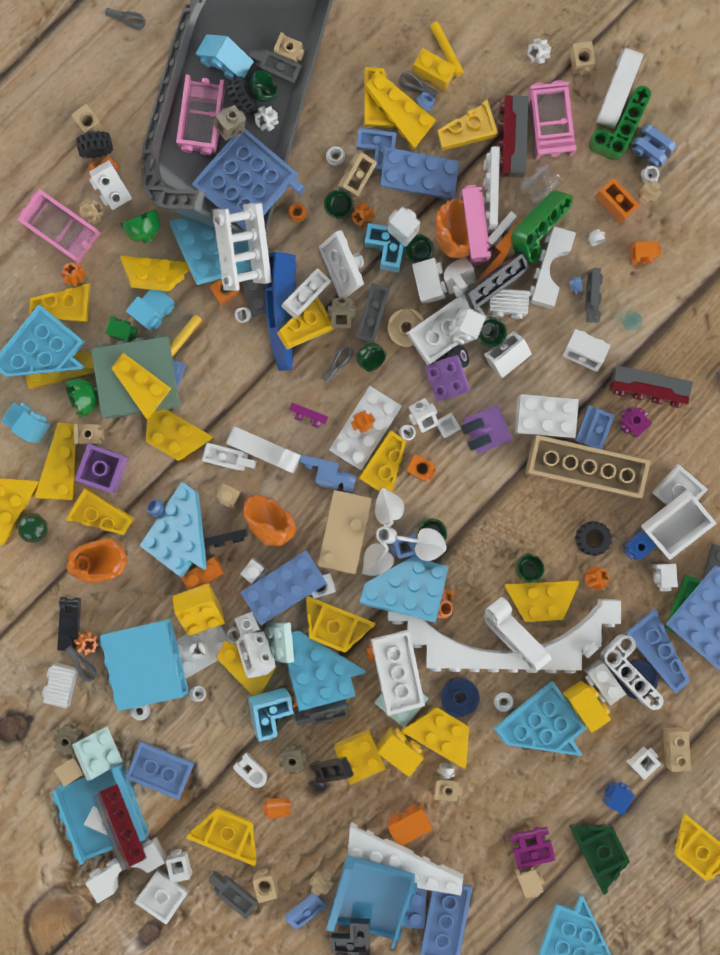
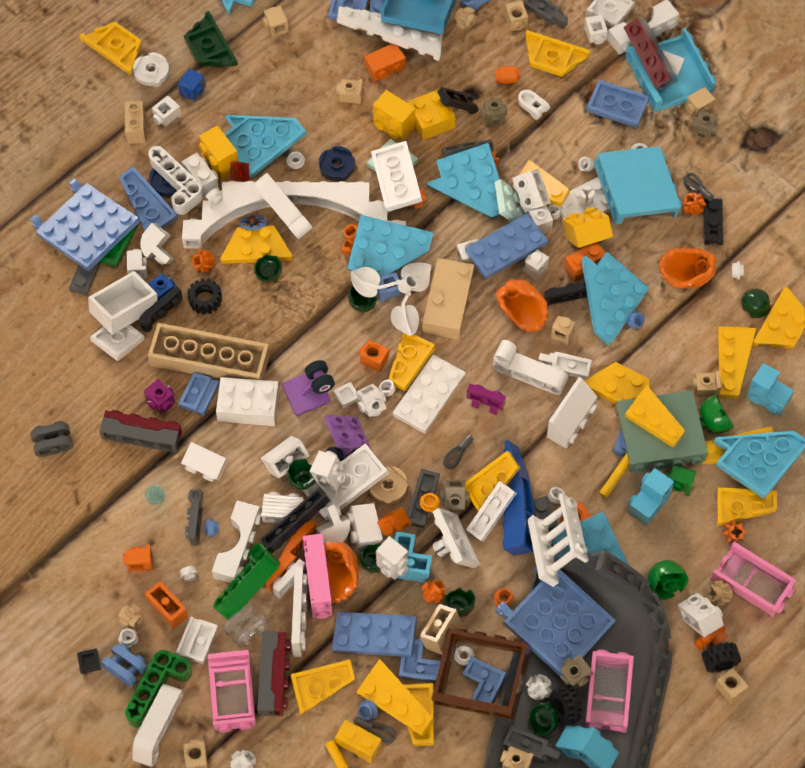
camera: 175 degrees left, 25 degrees down
white brick [42,663,78,708] -> none
yellow wing [66,487,135,535] -> none
light aqua plate [72,727,123,781] -> none
medium lavender brick [75,444,129,493] -> none
yellow wing [120,256,191,291] -> none
medium azure brick [248,687,293,742] -> none
medium blue plate [300,455,356,493] -> none
yellow wing [306,596,376,653] -> none
orange gear [351,410,375,434] -> none
dark green hair [356,342,387,372] -> none
yellow wing [401,706,469,769] -> none
white plate [436,763,455,780] -> none
magenta plate [509,826,556,869] -> none
none -> black plate [77,648,101,674]
none -> white plate [133,53,170,88]
none -> black plate [139,286,183,332]
none -> white brick [140,223,175,265]
none -> white plate [176,617,219,664]
none -> clear red plate [230,161,249,182]
none -> piece [239,215,267,230]
none -> orange brick [377,507,412,536]
none -> light orange plate [420,493,440,512]
none -> reddish brown window [431,628,531,720]
none -> medium blue plate [462,656,508,704]
none -> white slope [547,377,598,449]
none -> white plate [732,261,744,280]

